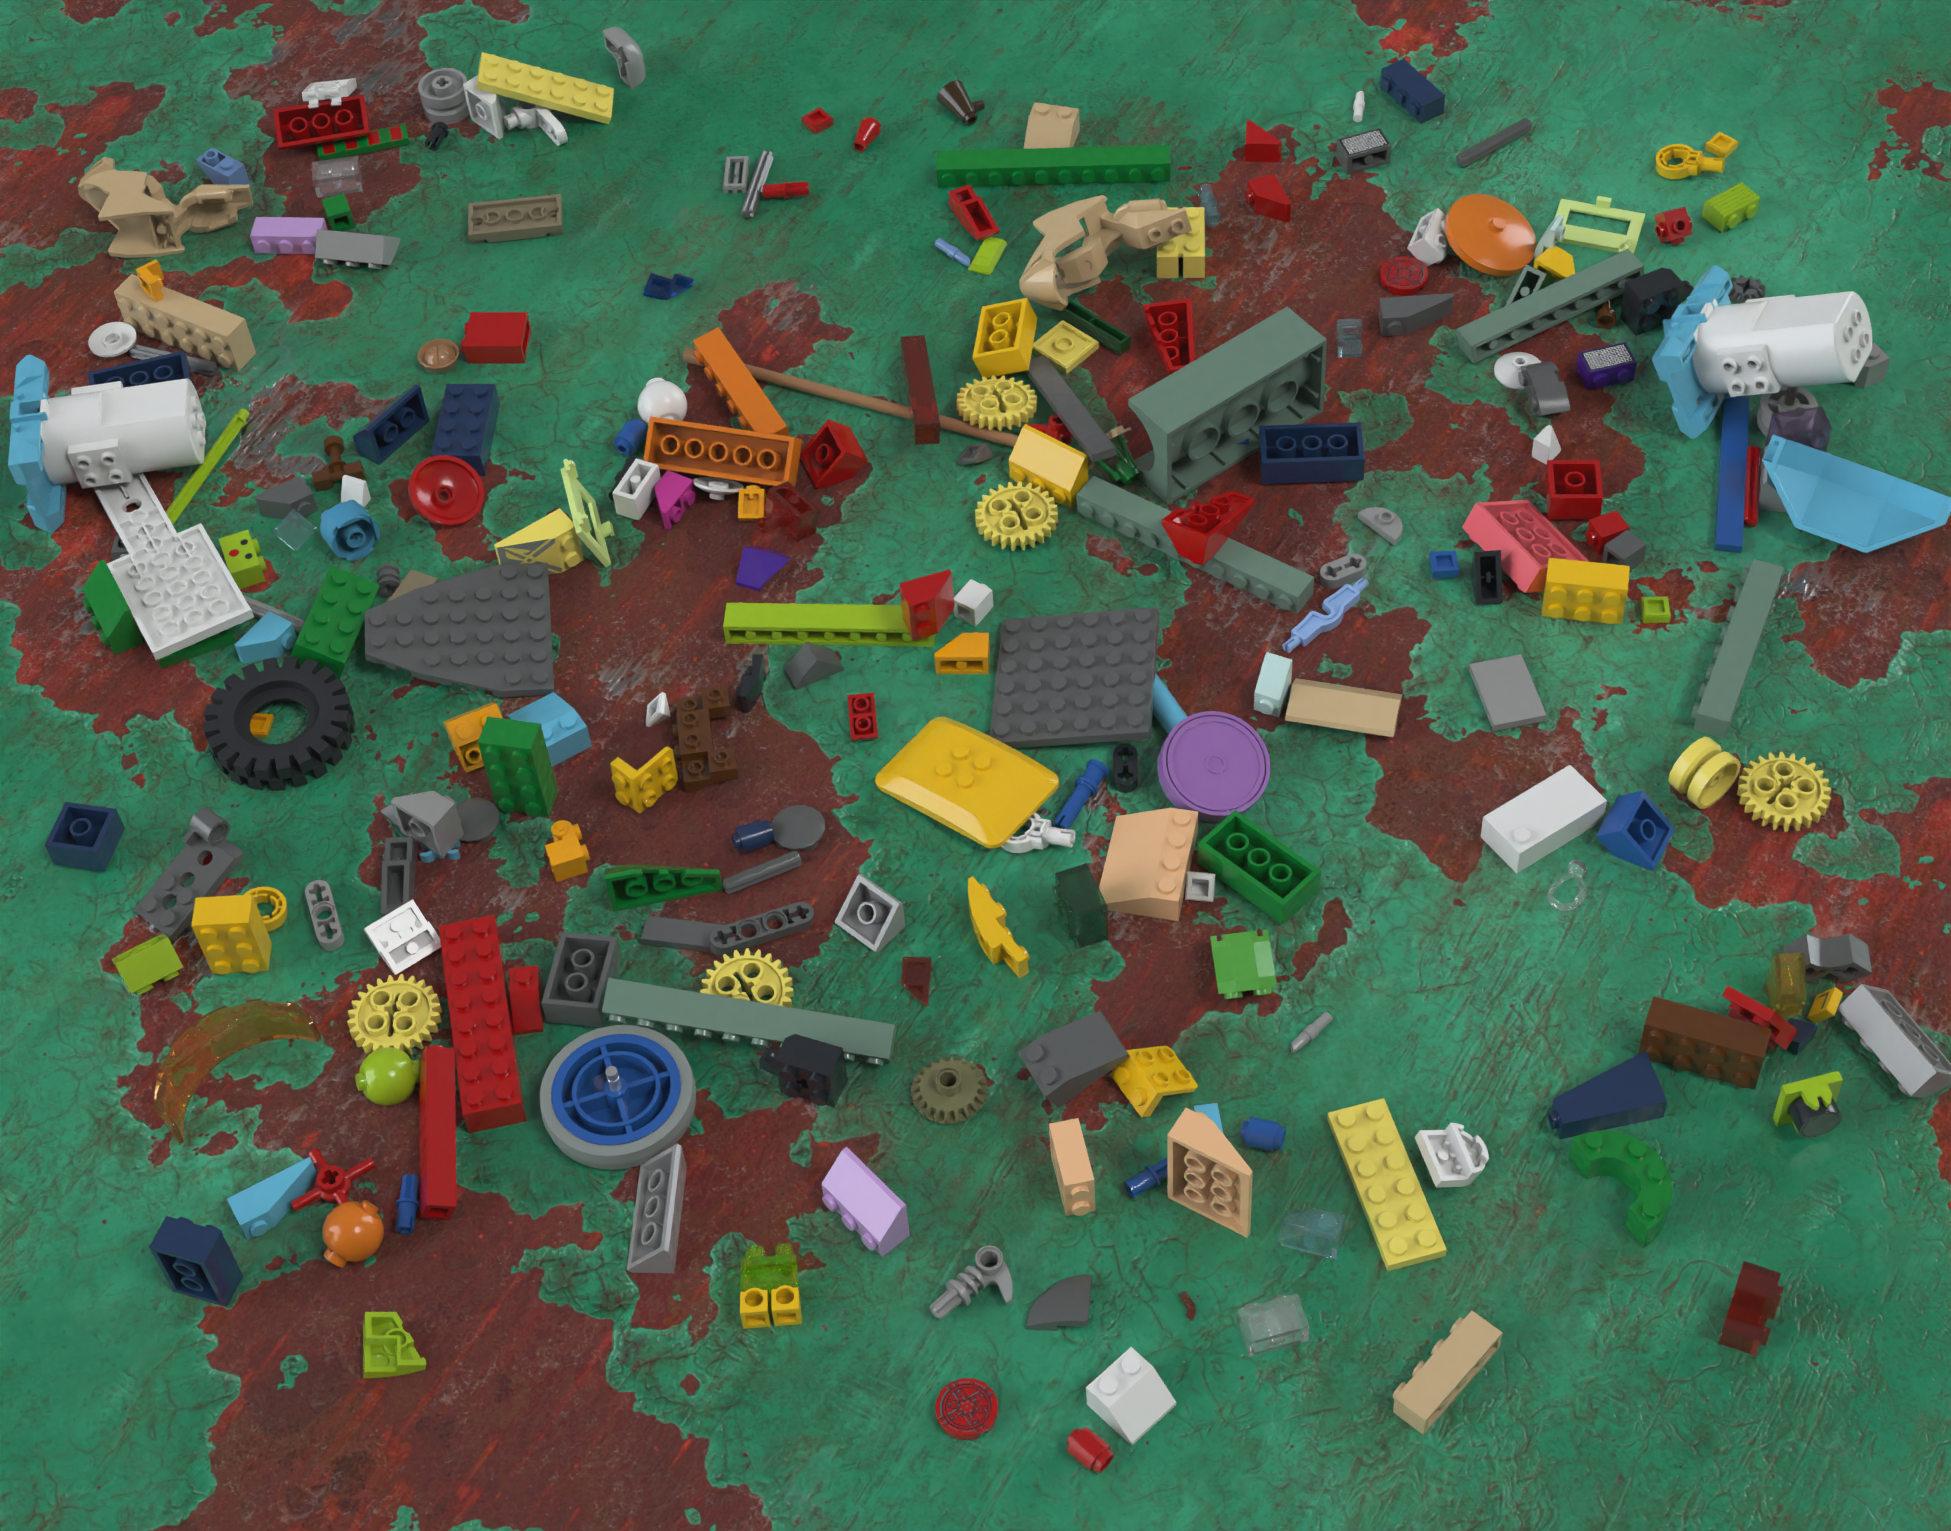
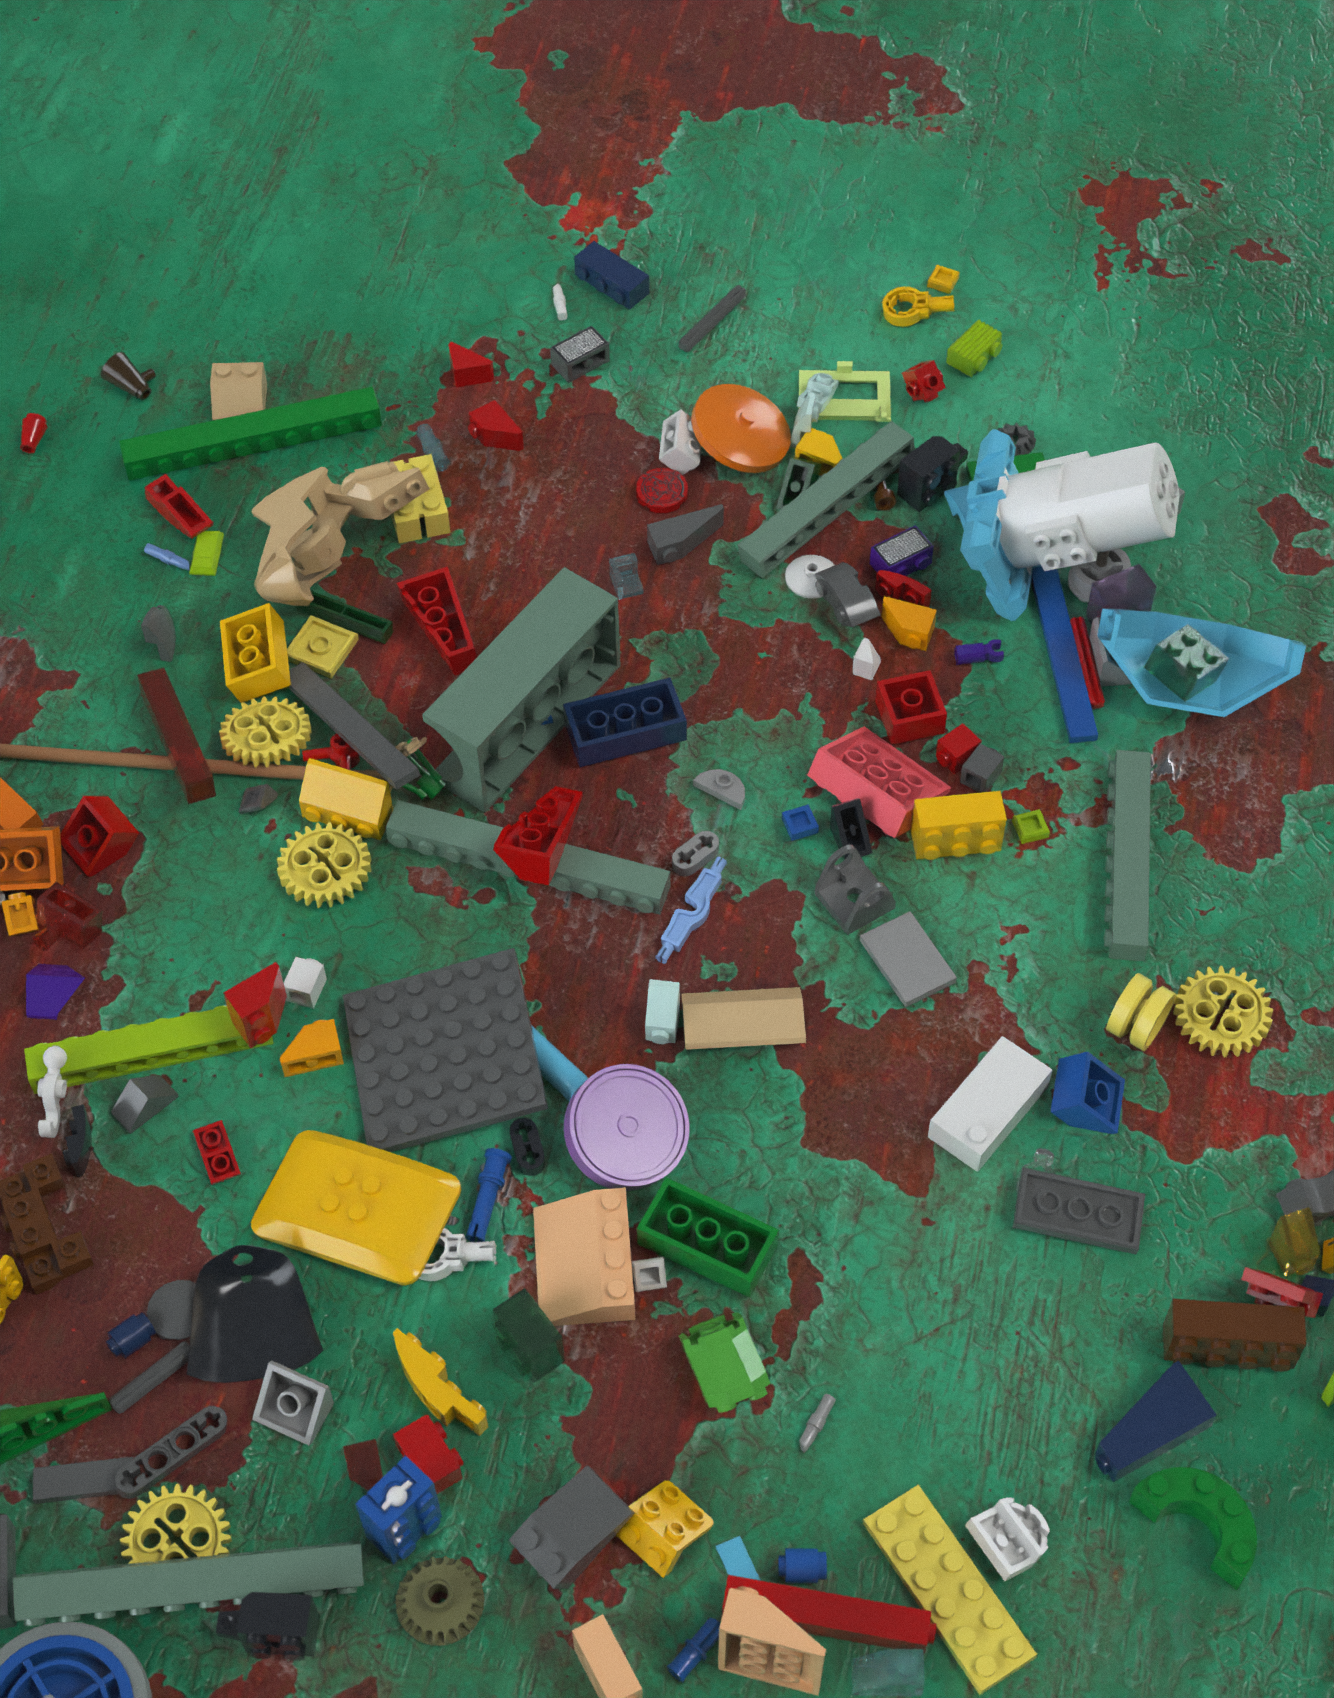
camera: 20 degrees left, 5 degrees up
none -> white piece [37,1046,67,1138]
none -> dark grey brick [141,605,176,662]
none -> black piece [187,1245,323,1383]
none -> blue piece [356,1455,442,1564]
none -> red brick [393,1414,464,1494]
none -> red brick [722,1575,936,1654]
none -> light aqua slope [797,373,839,413]
none -> dark grey hose [814,845,896,935]
none -> red slope [875,570,932,608]
none -> light orange slope [881,596,937,651]
none -> dark purple bar [954,639,1004,665]
none -> dark grey tile [1012,1167,1145,1254]
none -> brick [1144,624,1230,702]

